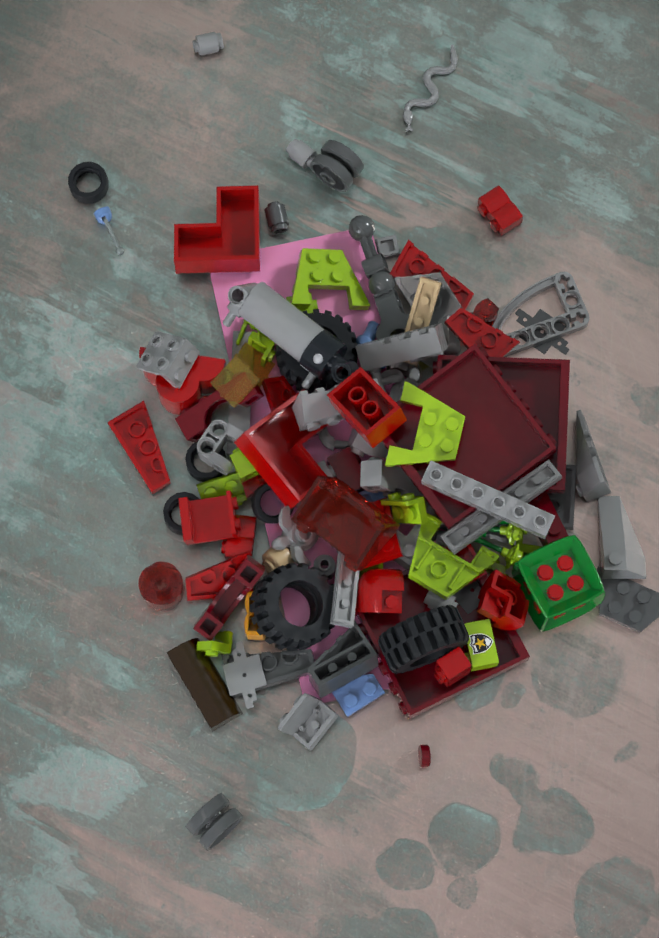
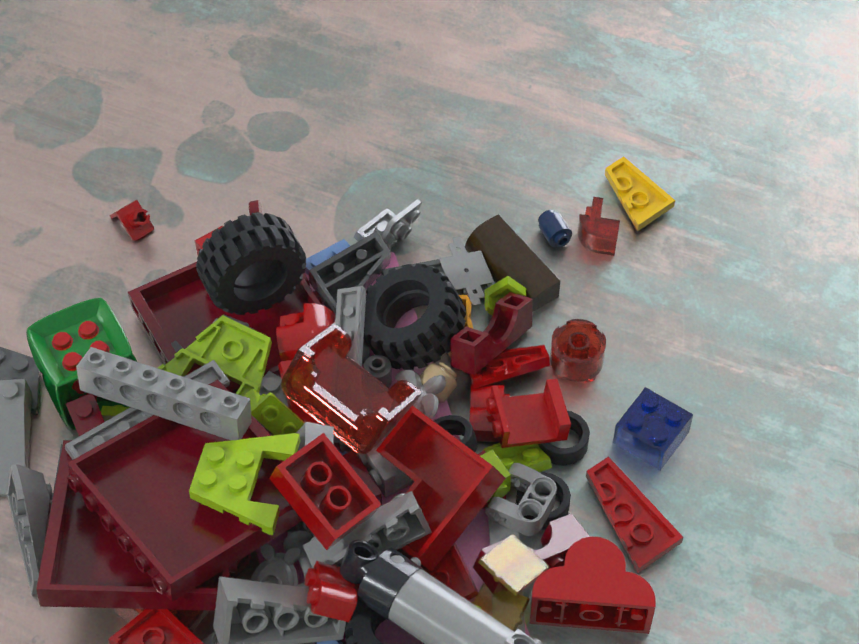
camera: 175 degrees right, 20 degrees down
light grey bracket [137,331,200,389] -> none
dark grey wheel [185,793,243,851] -> none
lime brick [464,619,499,672] -> none
red brick [477,570,529,630] -> none
none -> red bracket [109,200,154,241]
none -> red brick [305,561,357,622]
none -> dark blue brick [538,210,572,247]
none -> clear red brick [578,196,620,256]
none -> yellow wing [605,156,675,231]
none -> clear blue brick [613,387,693,471]

